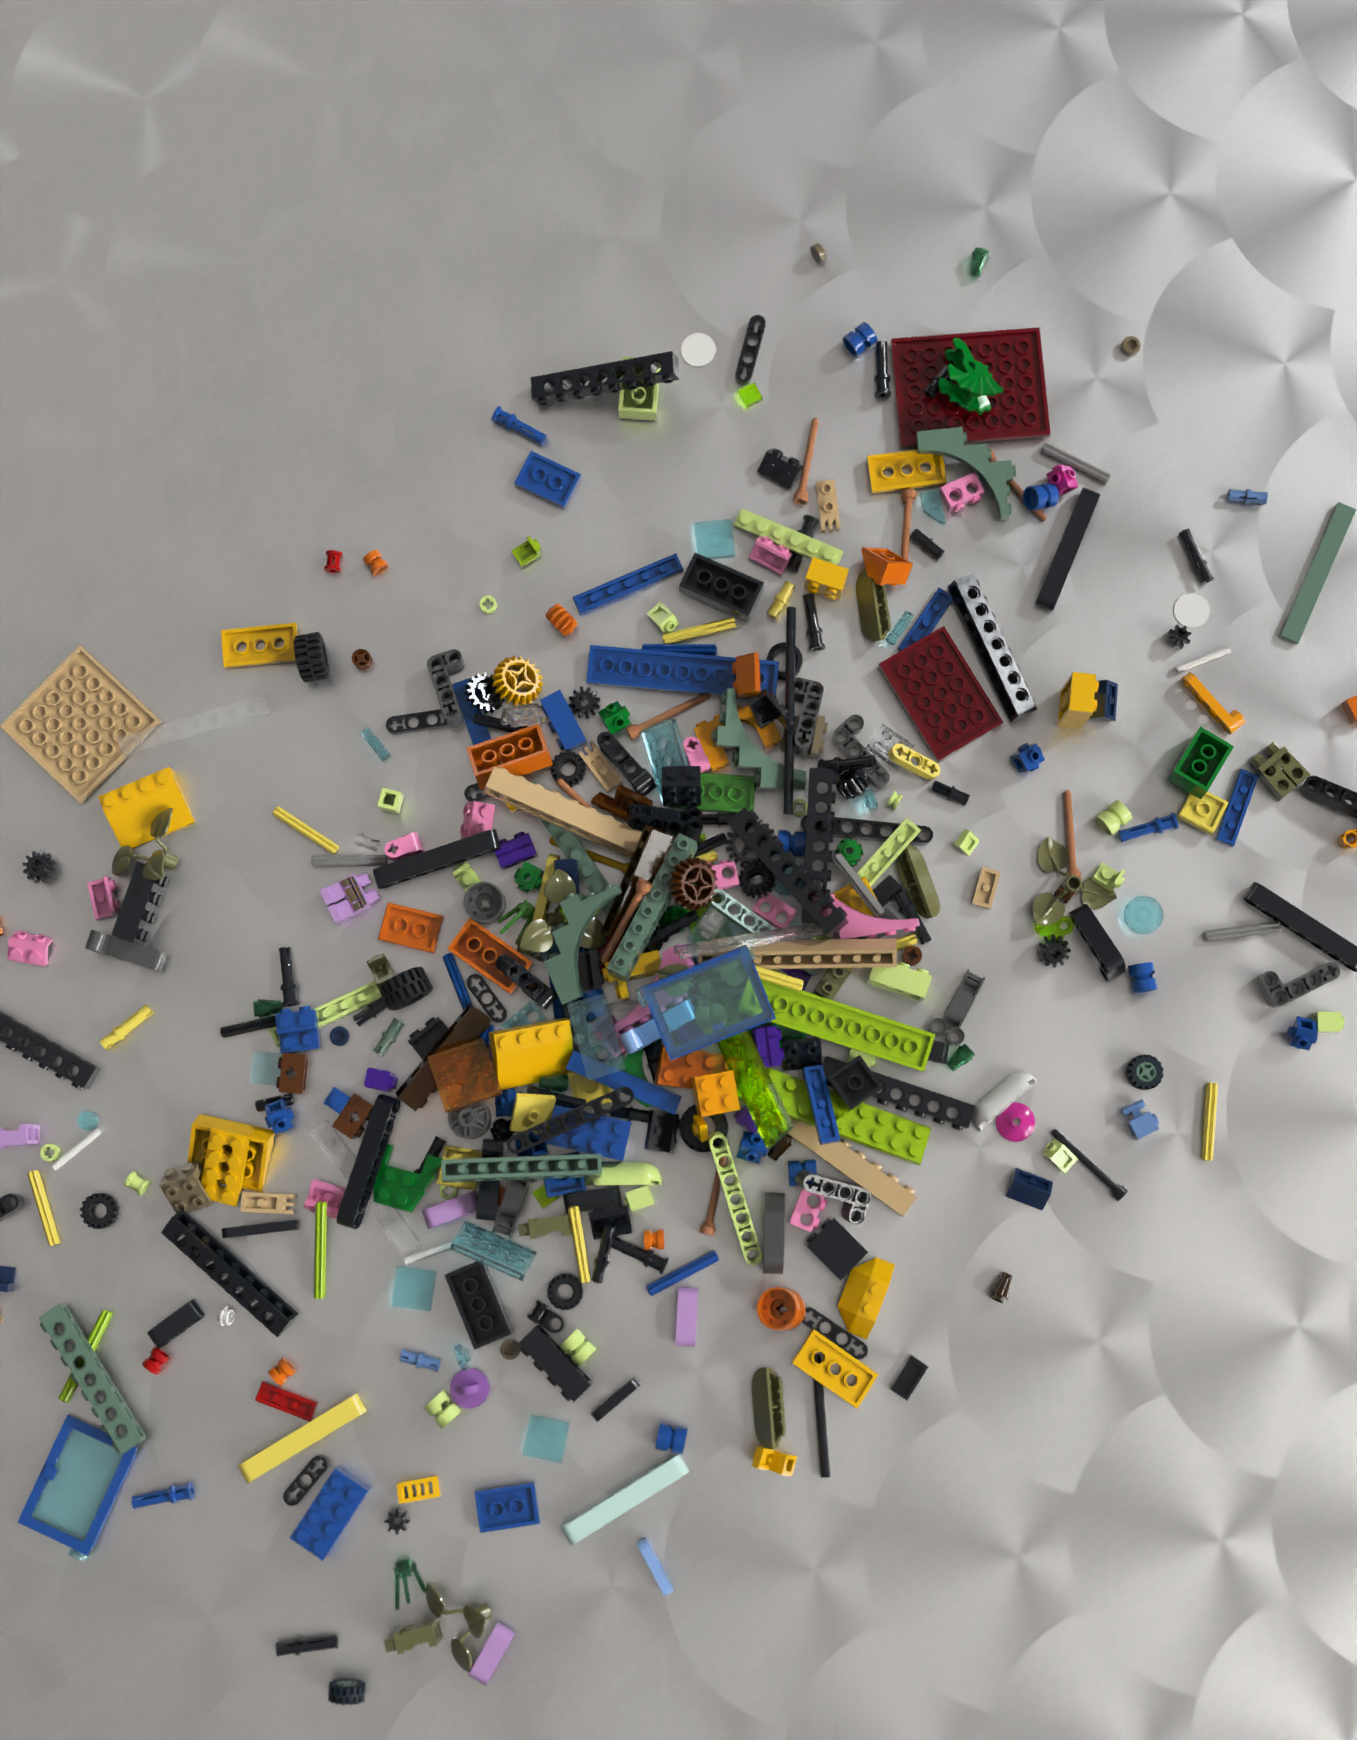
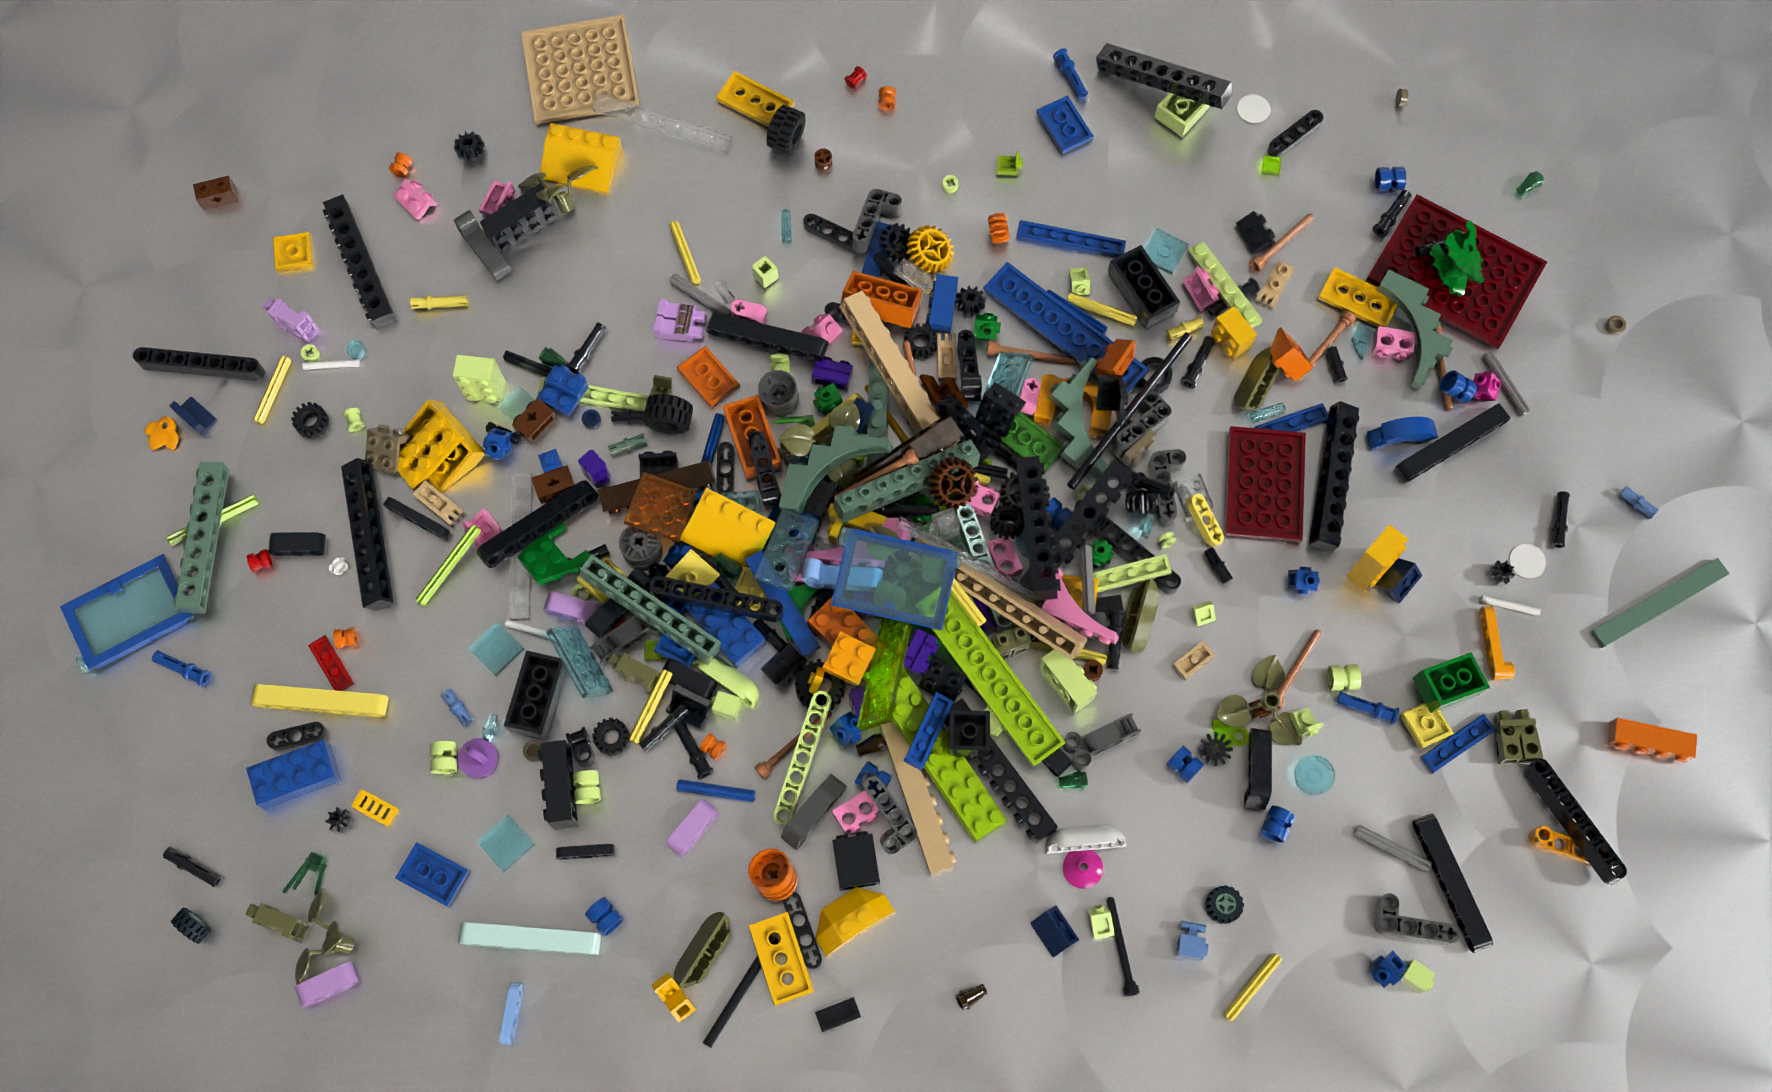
camera: 30 degrees right, 10 degrees down
none -> yellowish green brick [453,355,506,403]
none -> blue wheel [1166,745,1205,783]
none -> blue arch [1367,417,1438,450]

